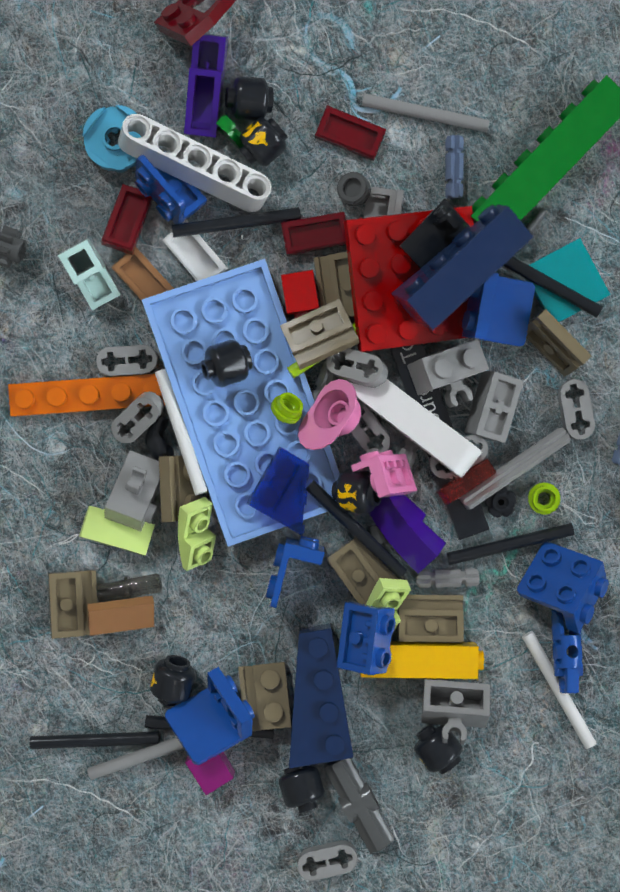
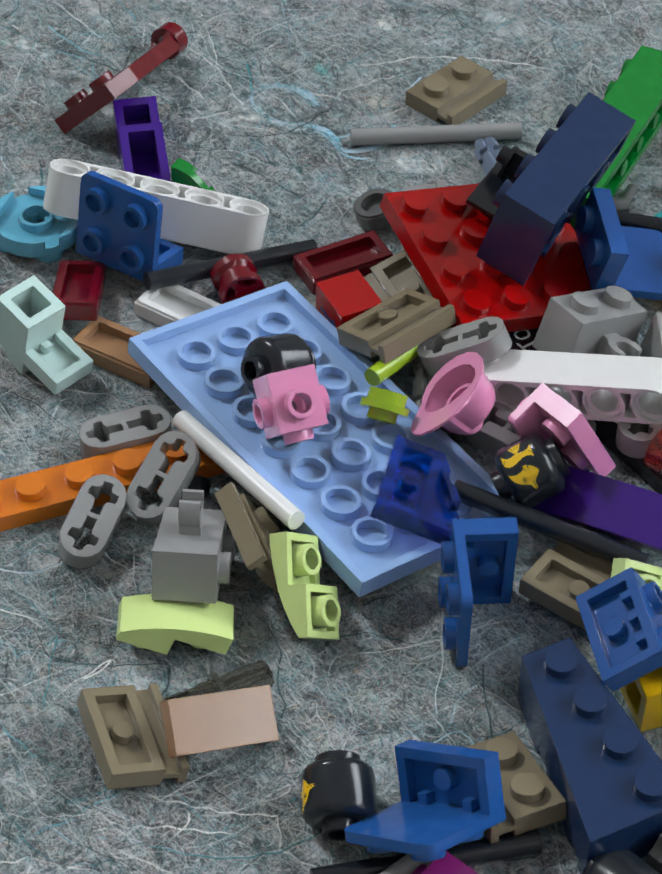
camera: 15 degrees left, 45 degrees down
black head [225,76,274,121] -> none
black head [239,117,288,166] -> none
dark red tile [315,105,386,161] -> none
none -> light grey beam [58,474,127,569]
none -> dark red wheel [210,253,265,304]
none -> bright pink brick [252,364,330,445]
none -> dark tan plate [405,55,507,125]

